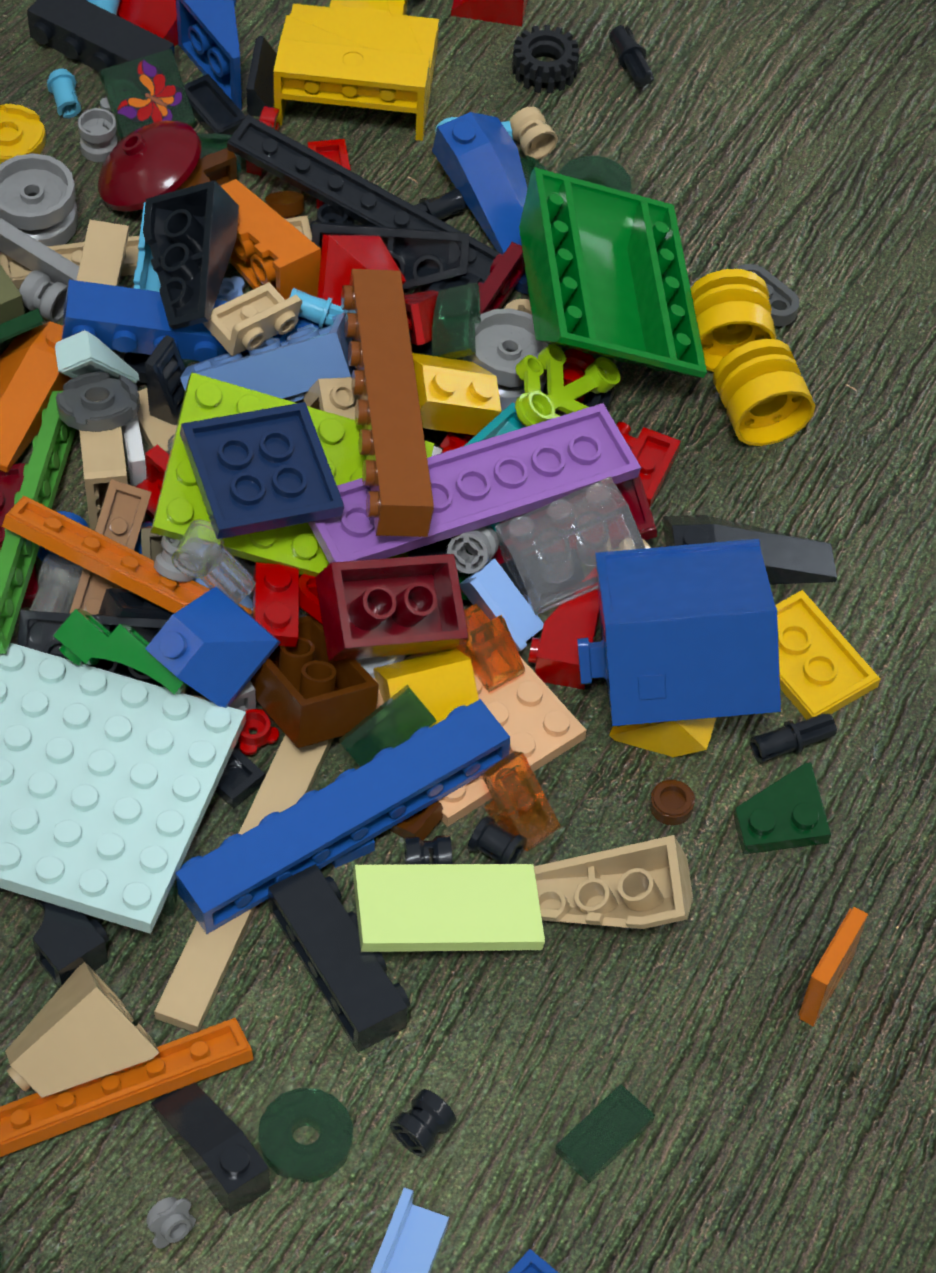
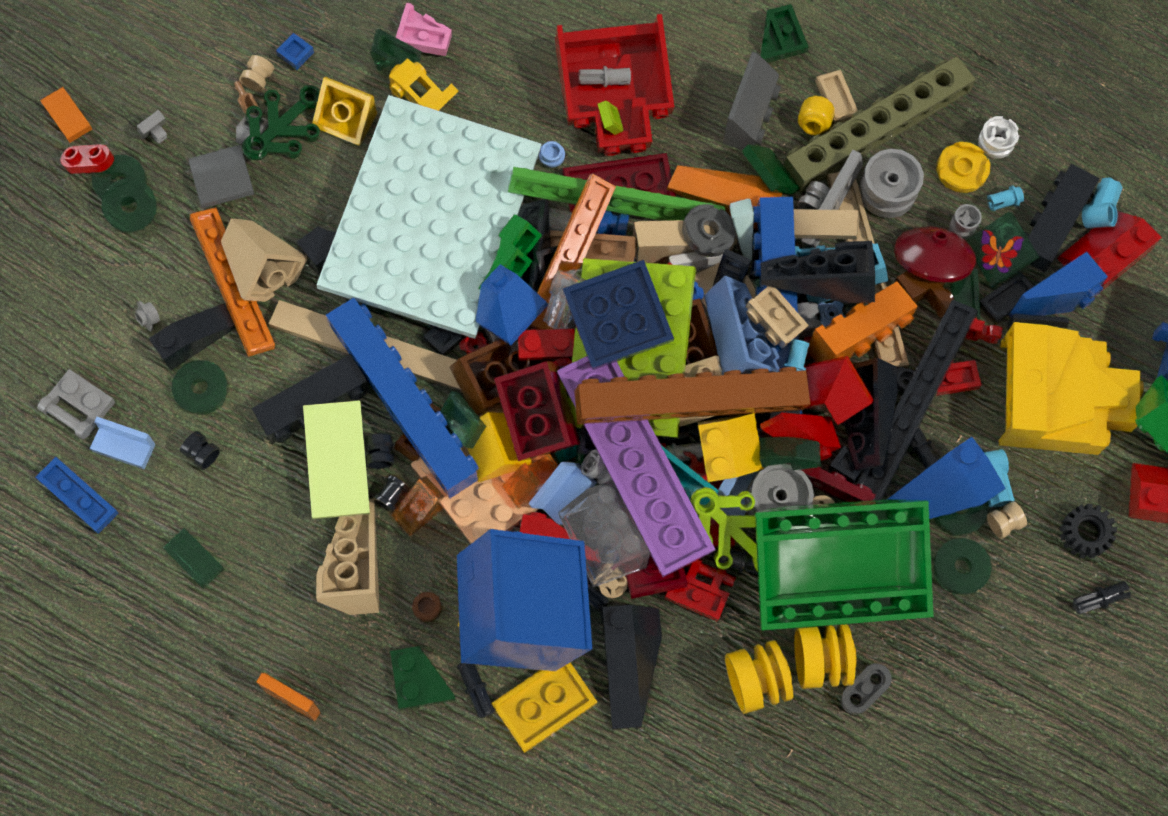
camera: 90 degrees right, 15 degrees up
reddish brown tile [265,191,305,218] -> none

